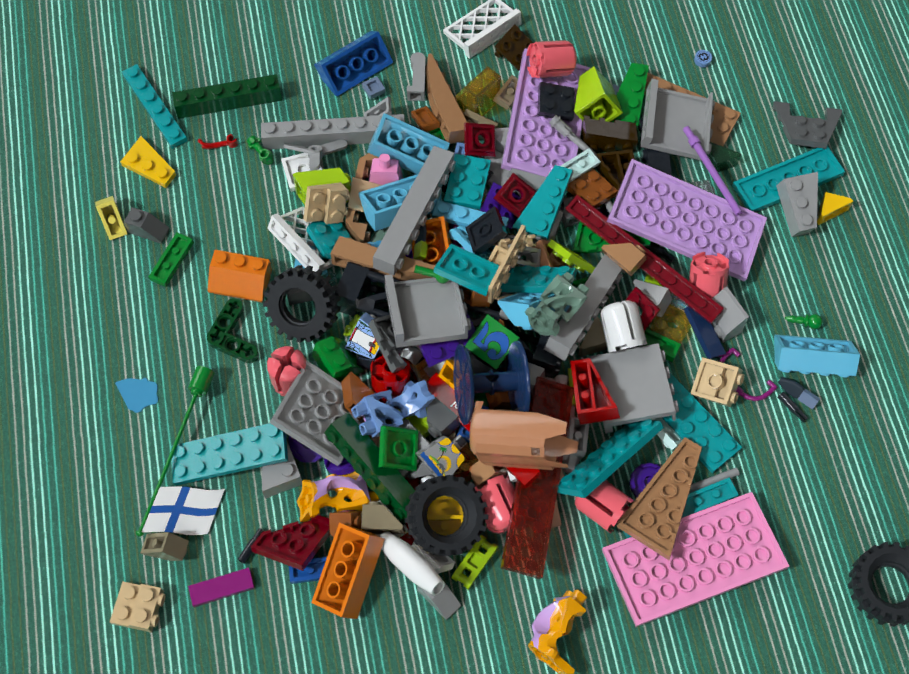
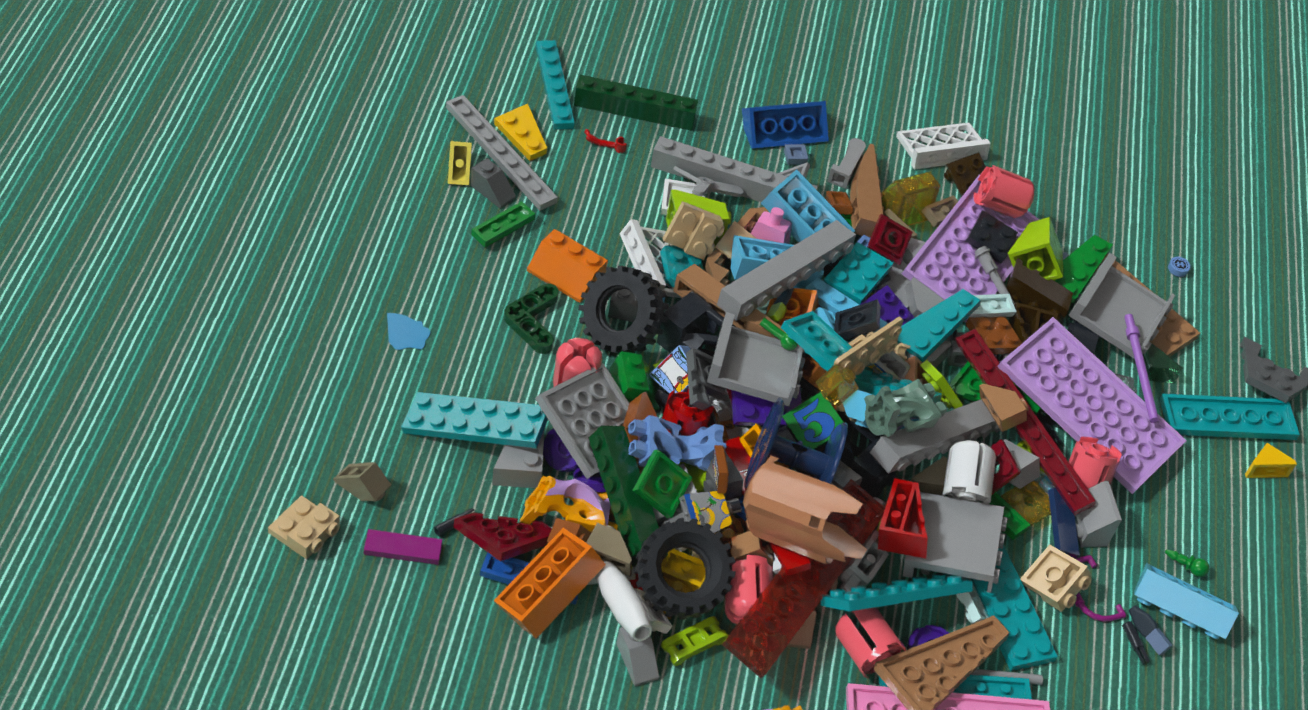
camera: 15 degrees right, 15 degrees down
flag [136,366,225,537] -> none
green bar [247,136,274,165] -> none
dark red piece [493,173,537,218] -> none
light grey wedge [776,172,818,237] -> none
none -> light grey plate [446,95,558,211]
none -> dark orange tile [712,445,729,493]
none -> clear yellow brick [816,364,859,406]

